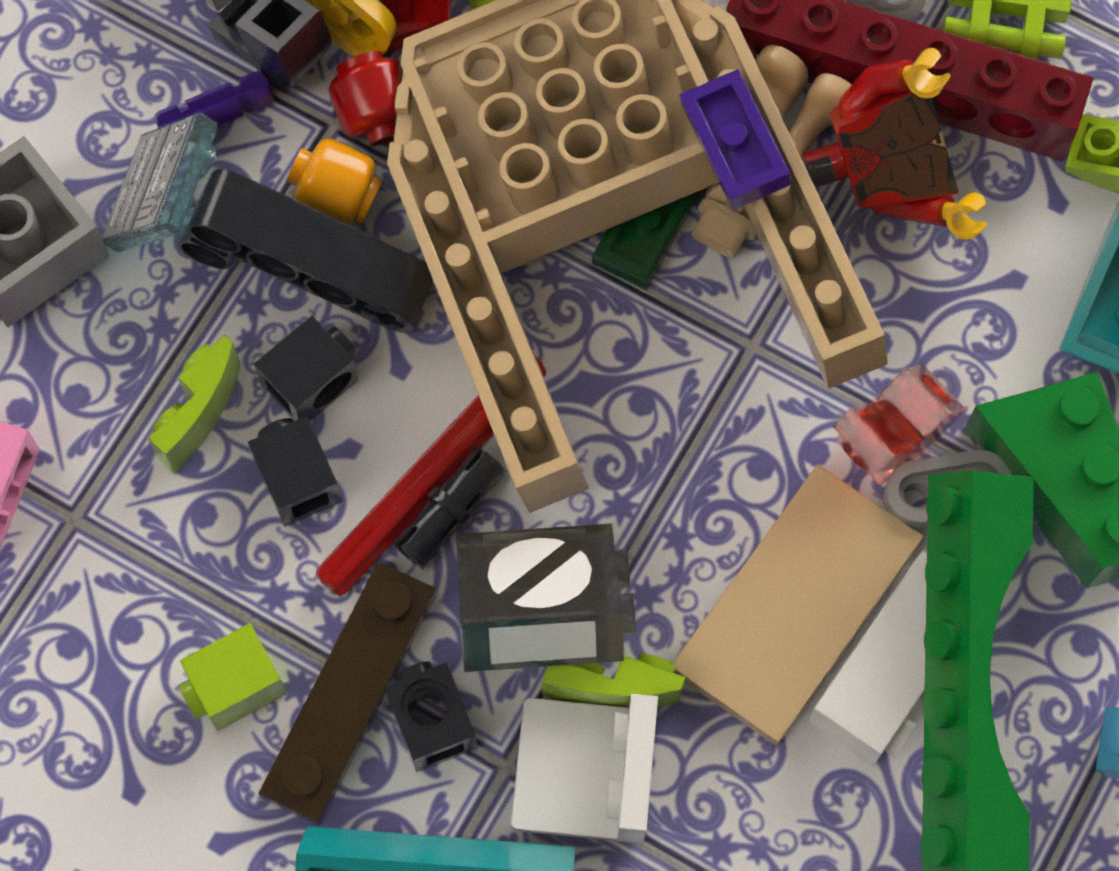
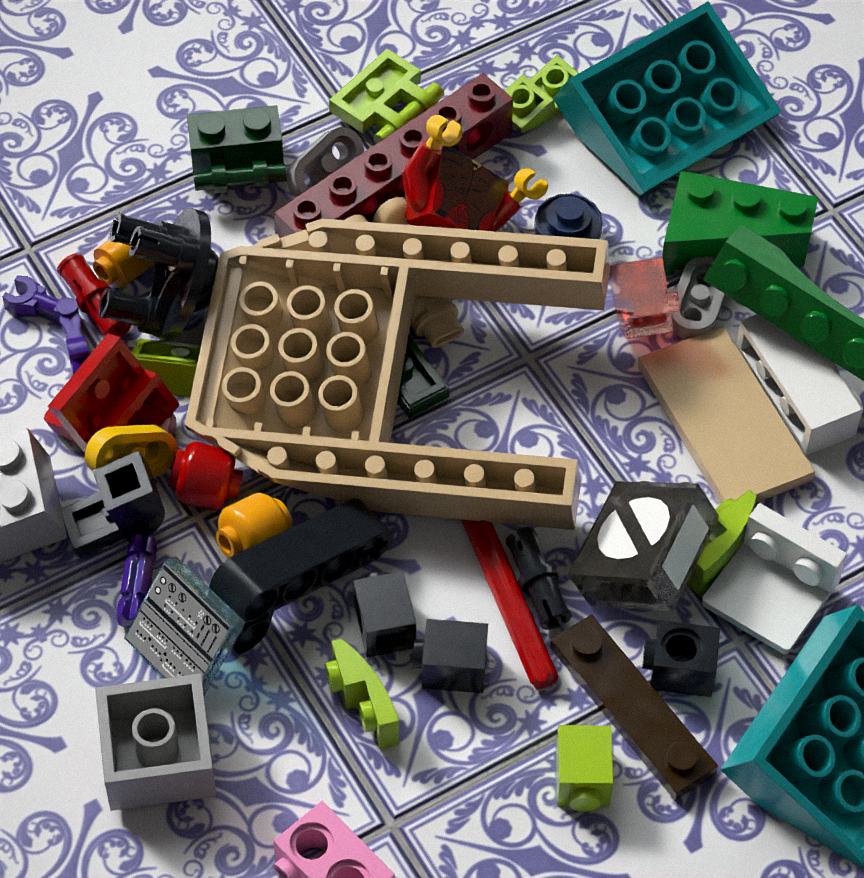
camera: 60 degrees left, 15 degrees down
dark purple plate [679,69,792,211] -> none
none -> dark blue plate [534,193,603,239]

